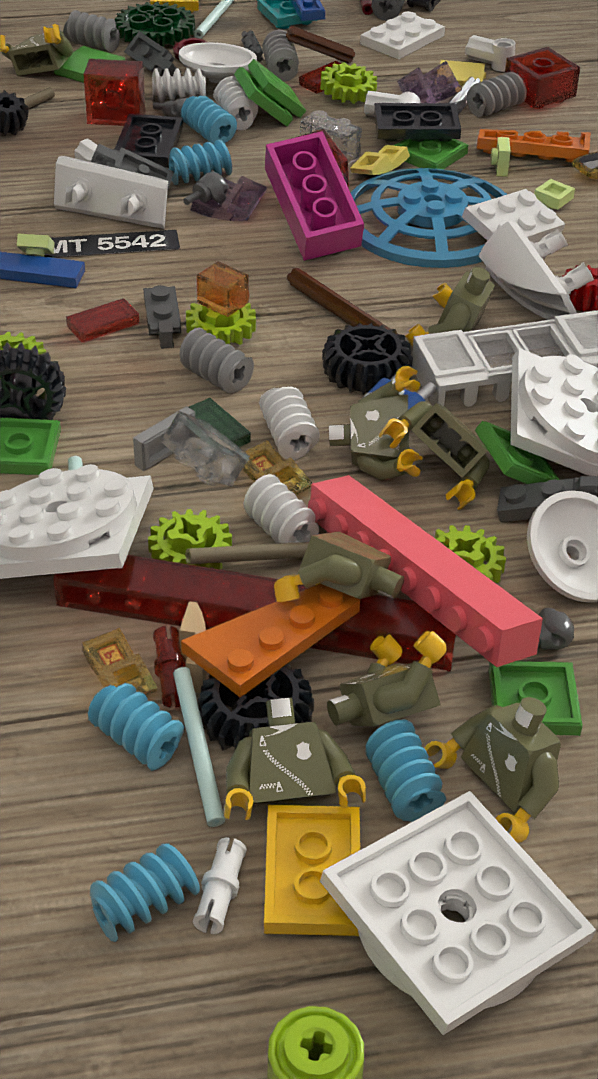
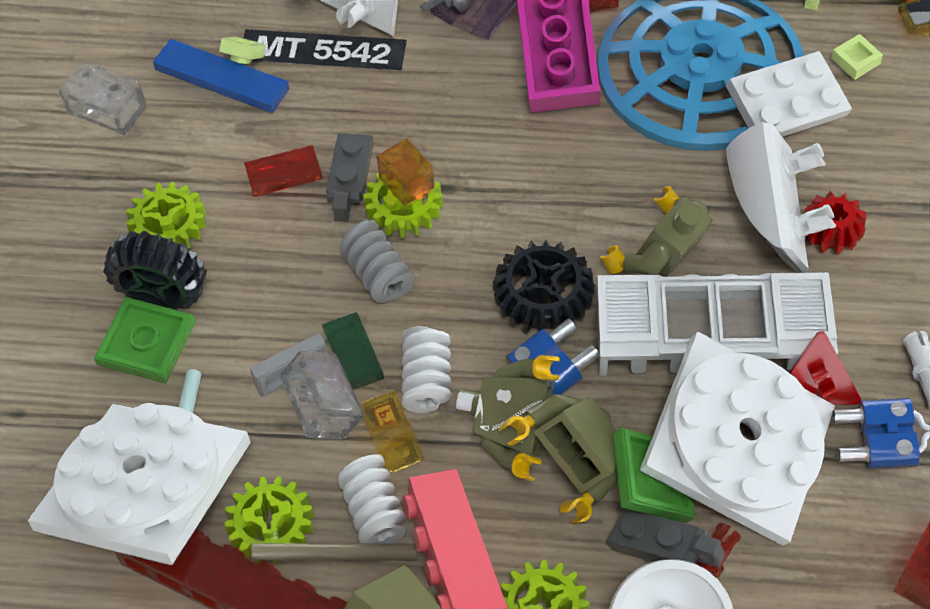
camera: 20 degrees right, 15 degrees up
reddish brown axle [287,268,398,334] -> none

